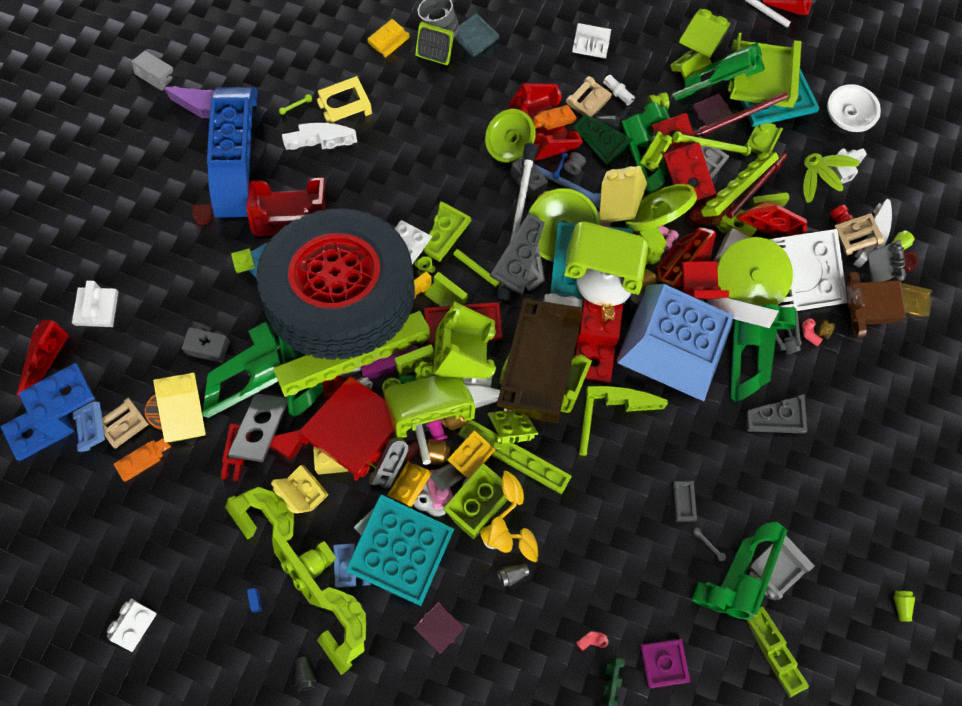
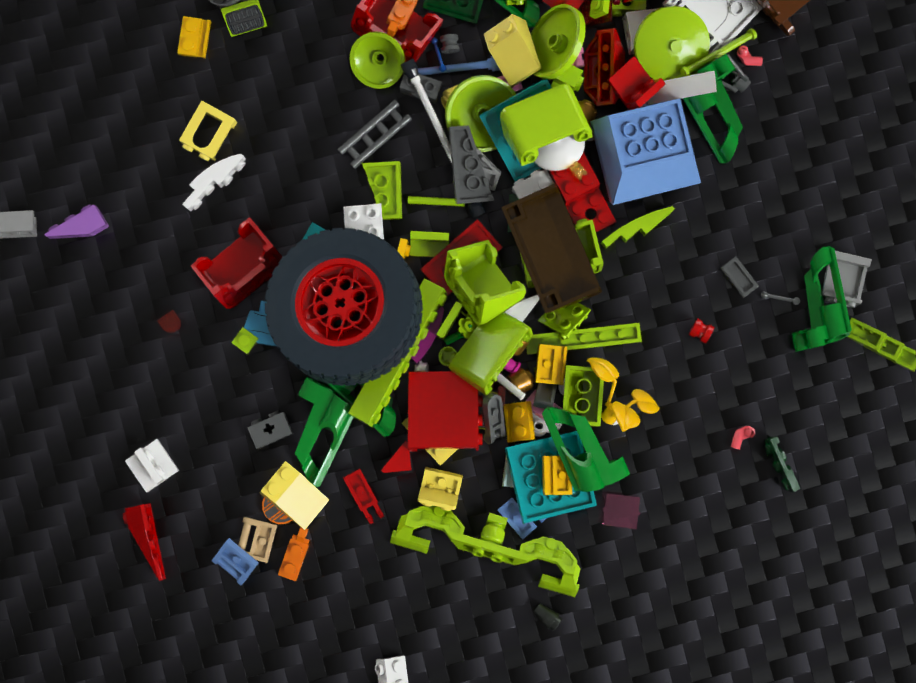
camera: 30 degrees left, 15 degrees up
blue bracket [0,363,96,461] -> none
blue slope [207,87,258,217] -> none
piece [228,393,287,462] -> none
blue tile [247,588,263,612] -> none
lime hinge [279,94,312,115] -> none
red slope [322,375,345,399] -> none
lime plate [414,256,435,276] -> none
flat silver cone [497,563,529,587] -> none
lime bar [579,398,594,456] -> none
magenta tile [640,639,690,689] -> none
dark grey wing [746,394,807,434] -> none
clear yellow bush [818,320,835,339] -> none
none -> dark grey bar [338,100,412,169]
none -> green panel [542,407,630,492]
none -> yellow plate [542,456,572,495]
none -> lime bar [680,28,757,77]
none -> red wheel [688,318,715,344]

